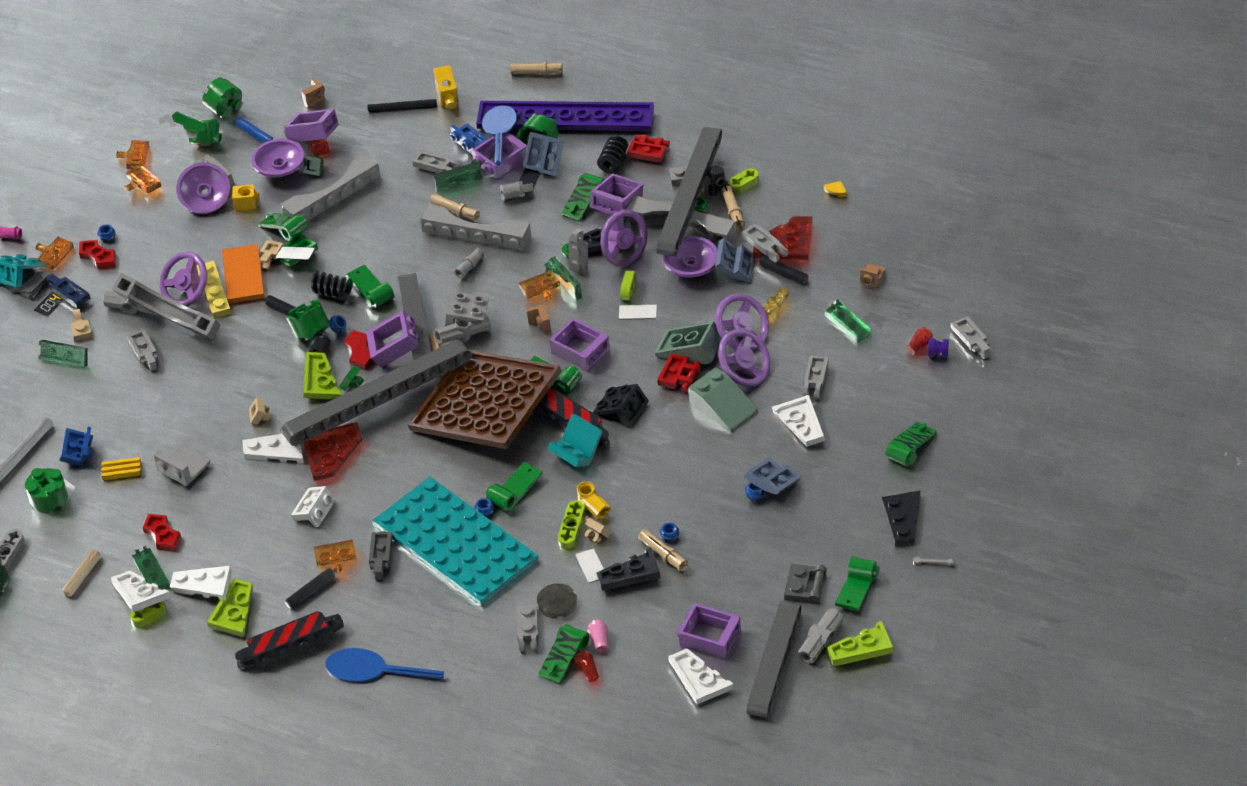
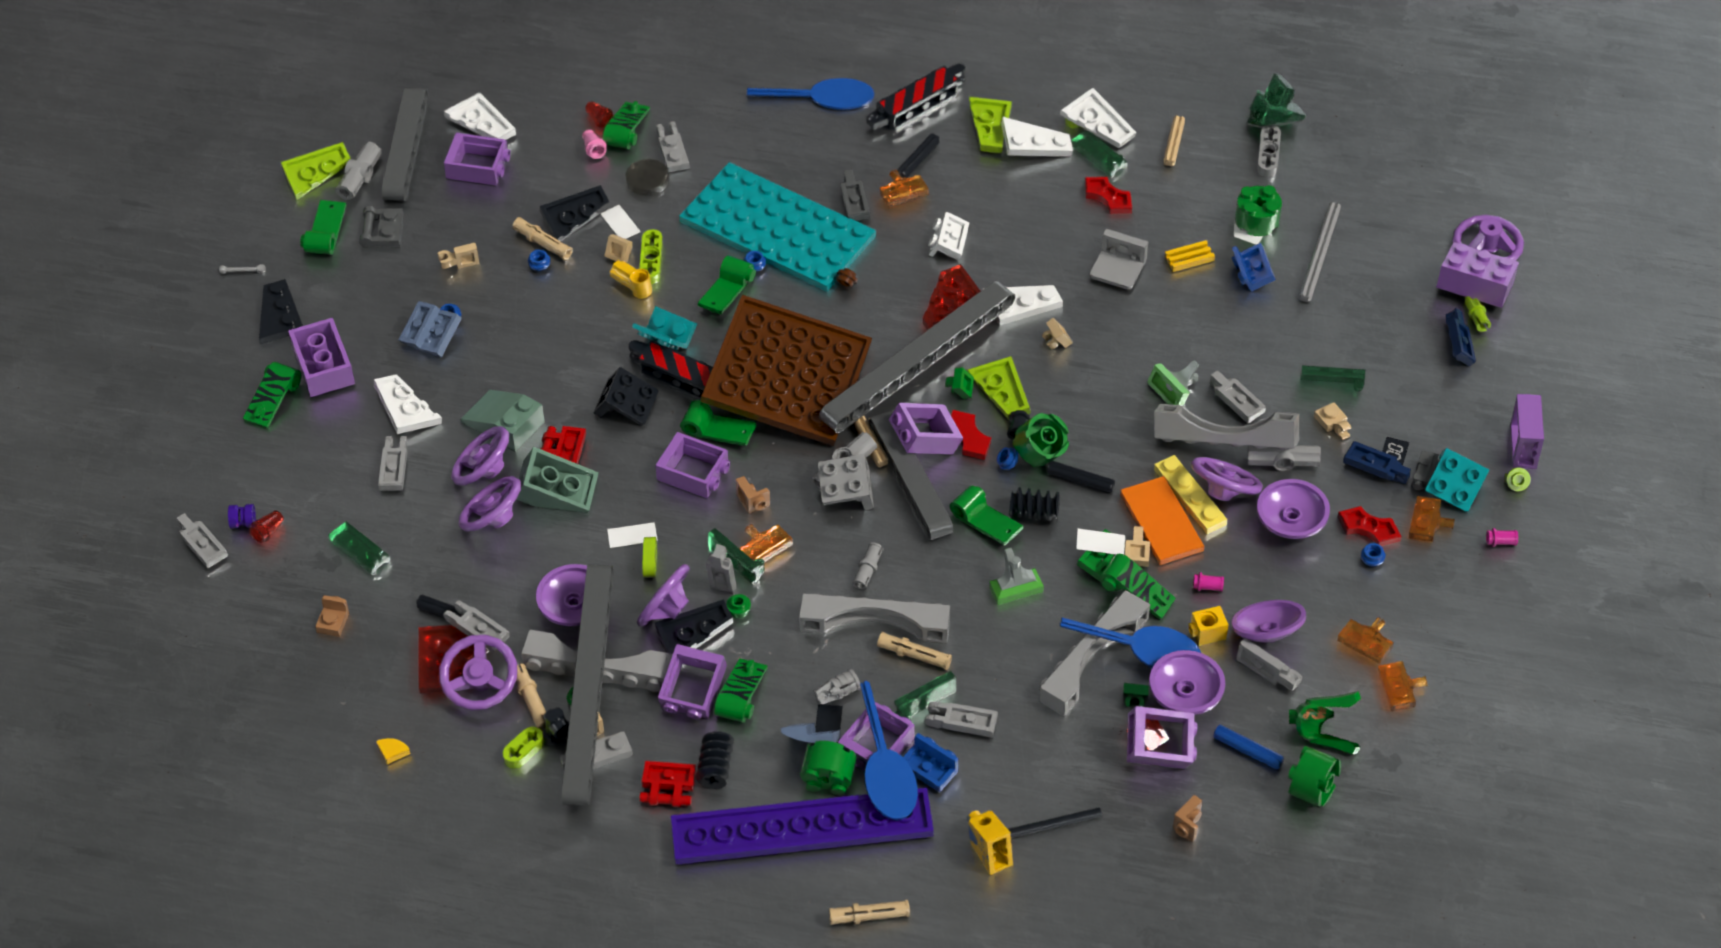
camera: 165 degrees right, 5 degrees up
sand blue slope [715,238,755,282] -> none
clear yellow pin [763,287,790,318] -> none
none -> medium lavender brick [288,318,355,397]
none -> tan plate [438,242,480,269]
none -> medium lavender piece [439,634,517,710]
none -> reddish brown plate [836,268,858,288]
none -> piece [989,548,1044,605]
none -> blue piece [1059,618,1201,668]
none -> bright green piece [1147,360,1199,406]
none -> dark pink pin [1193,572,1224,592]
none -> medium lavender dish [1257,479,1330,539]

